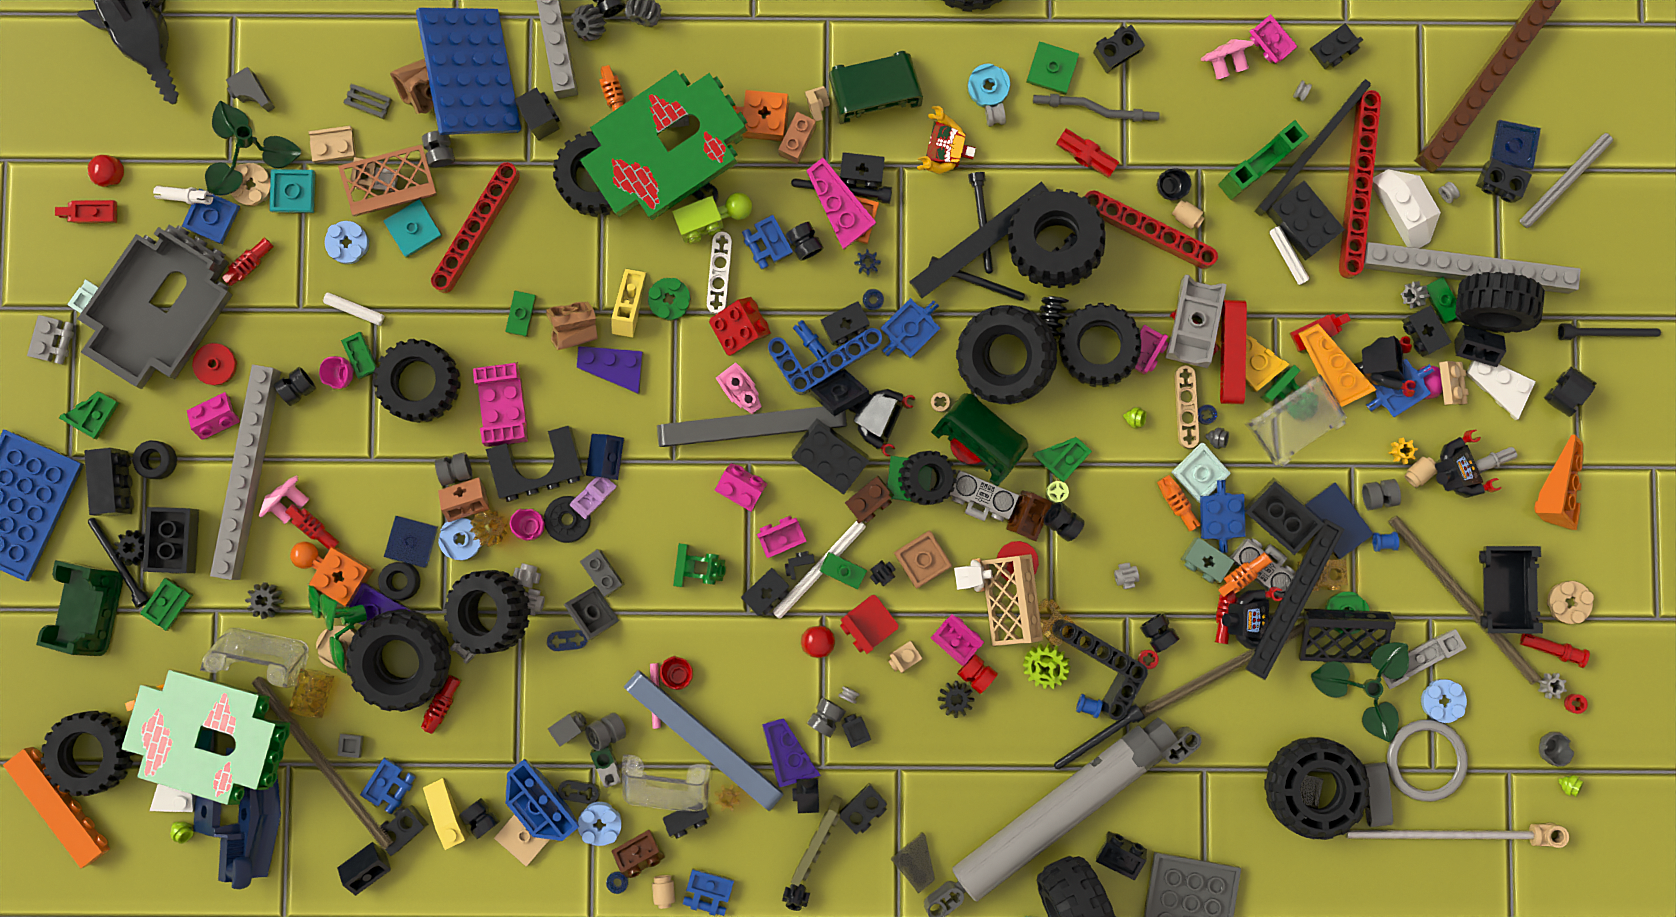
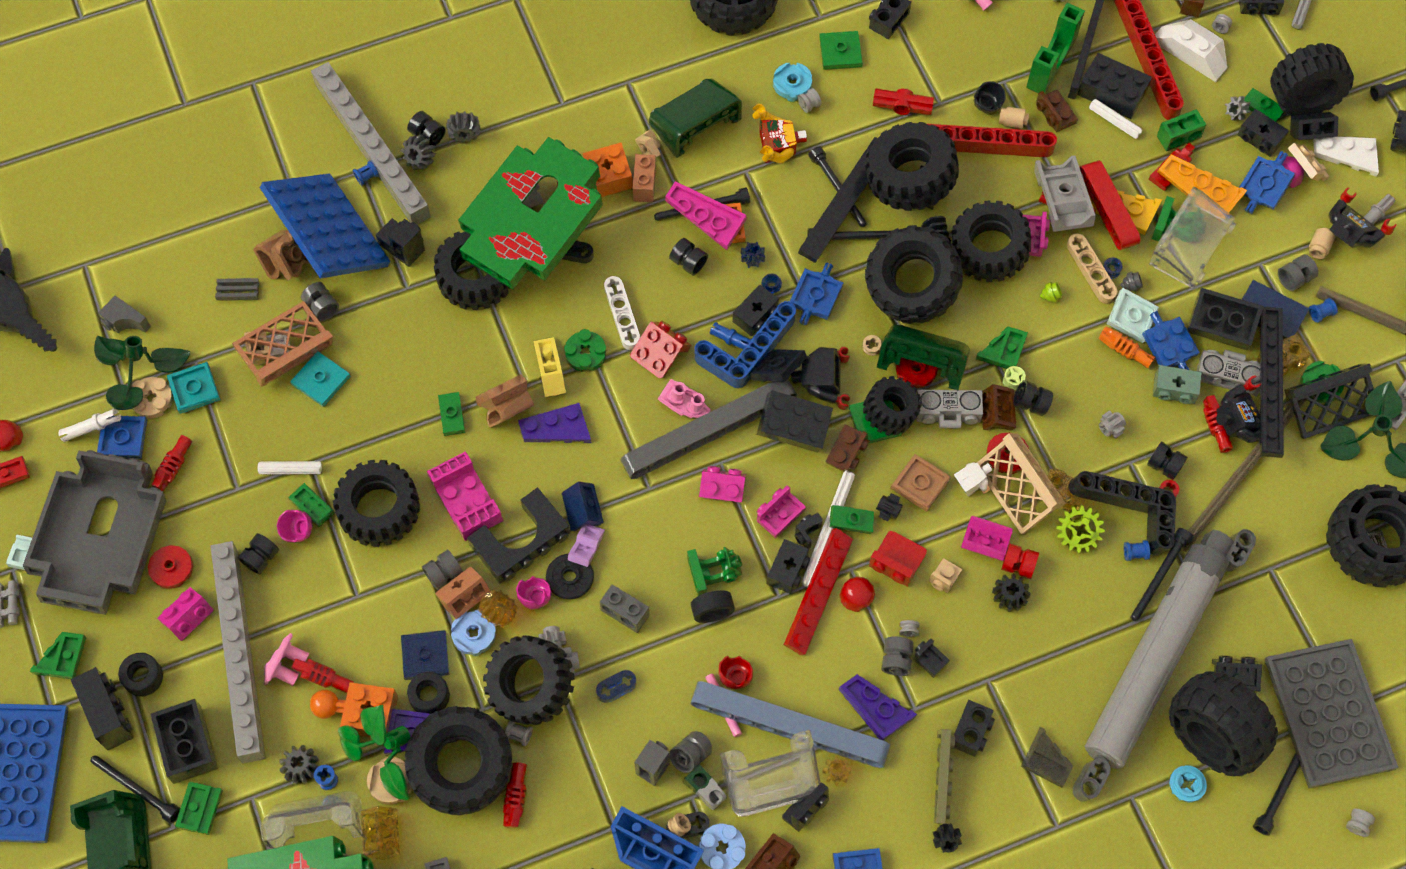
camera: 20 degrees left, 20 degrees down
black gear [113,530,145,566] -> none
tan plate [308,126,356,163] -> none
light blue plate [325,221,369,264] -> none
red beam [431,162,520,293] -> none
dark grey slope [564,586,619,640] -> none
orange hinge [599,65,625,111] -> none
lime brick [672,192,752,244] -> none
blue plate [742,215,793,270] -> none
black brick [792,778,819,813] -> none
black brick [840,152,885,189] -> none
dark grey bar [1033,94,1159,122] -> none
orange hinge [1218,552,1273,597] -> none
black torso [1354,336,1416,397] -> none
light grey brick [1363,242,1581,294] -> none
yellow gear [1388,438,1418,465] -> none
none -> blue bush [314,765,338,790]
none -> blue bush [352,161,379,186]
none -> tan bush [667,813,691,837]
none -> black tyre [691,590,735,623]
none -> red plate [783,528,853,655]
none -> reddish brown bracket [1036,89,1078,133]
none -> green brick [1157,109,1206,151]

